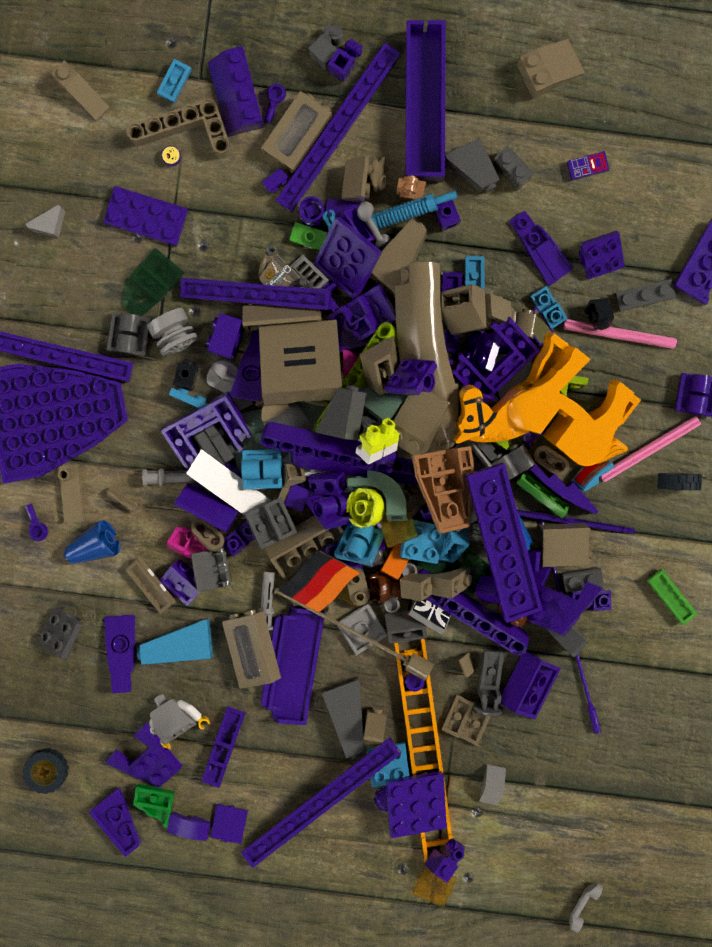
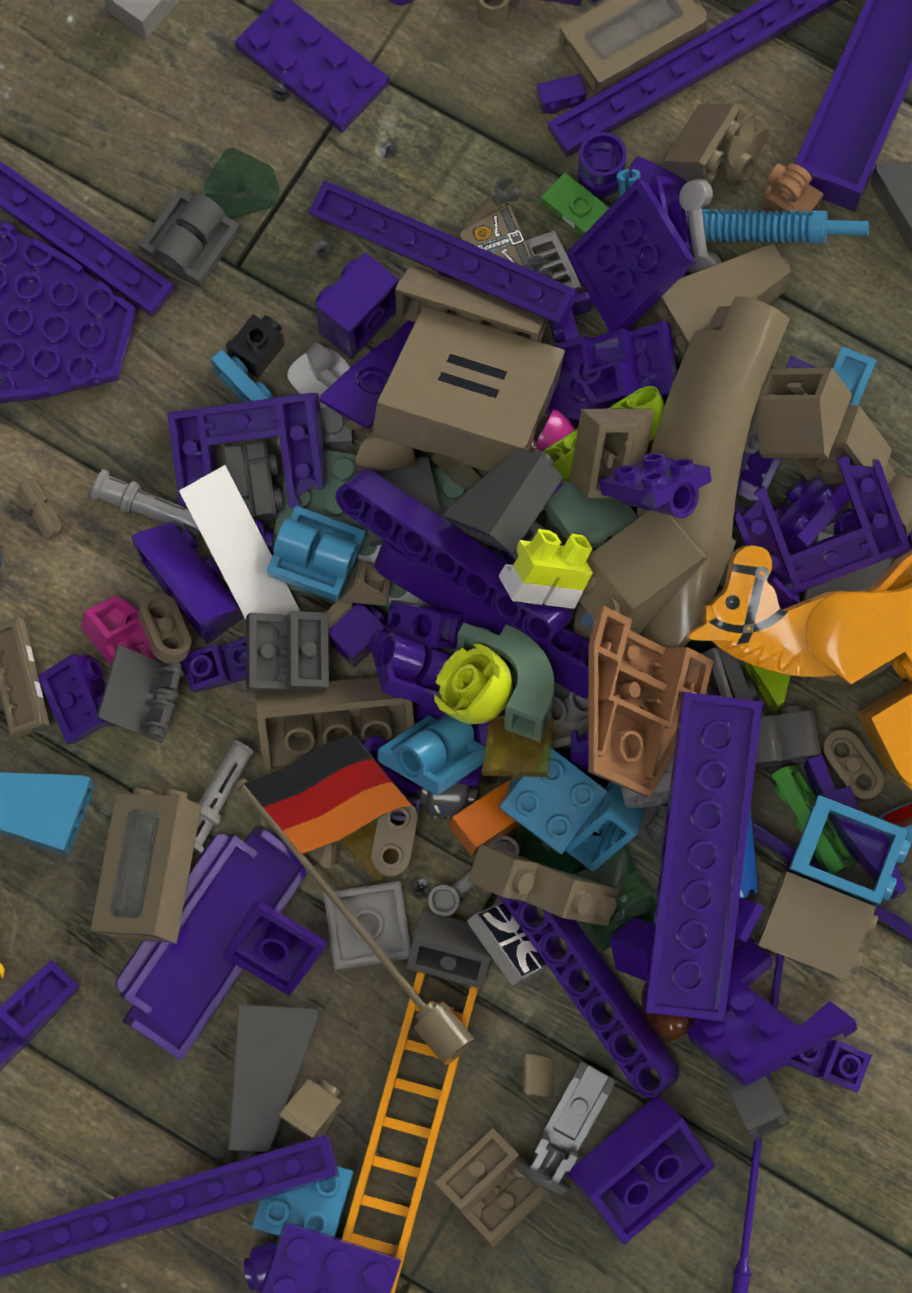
camera: 30 degrees right, 15 degrees down
clear green slope [130,248,186,302] -> none
light grey wheel [147,308,198,356] -> none
reddish brown piece [365,572,401,603] -> none
dark purple tile [405,673,424,692] -> none
dark purple brick [434,200,461,232] -> none
dark purple piece [520,425,551,448] -> none
dark grey brick [559,567,604,593] -> none
none -> dark purple slope [223,901,328,996]
none -> dark azure window [788,795,911,906]

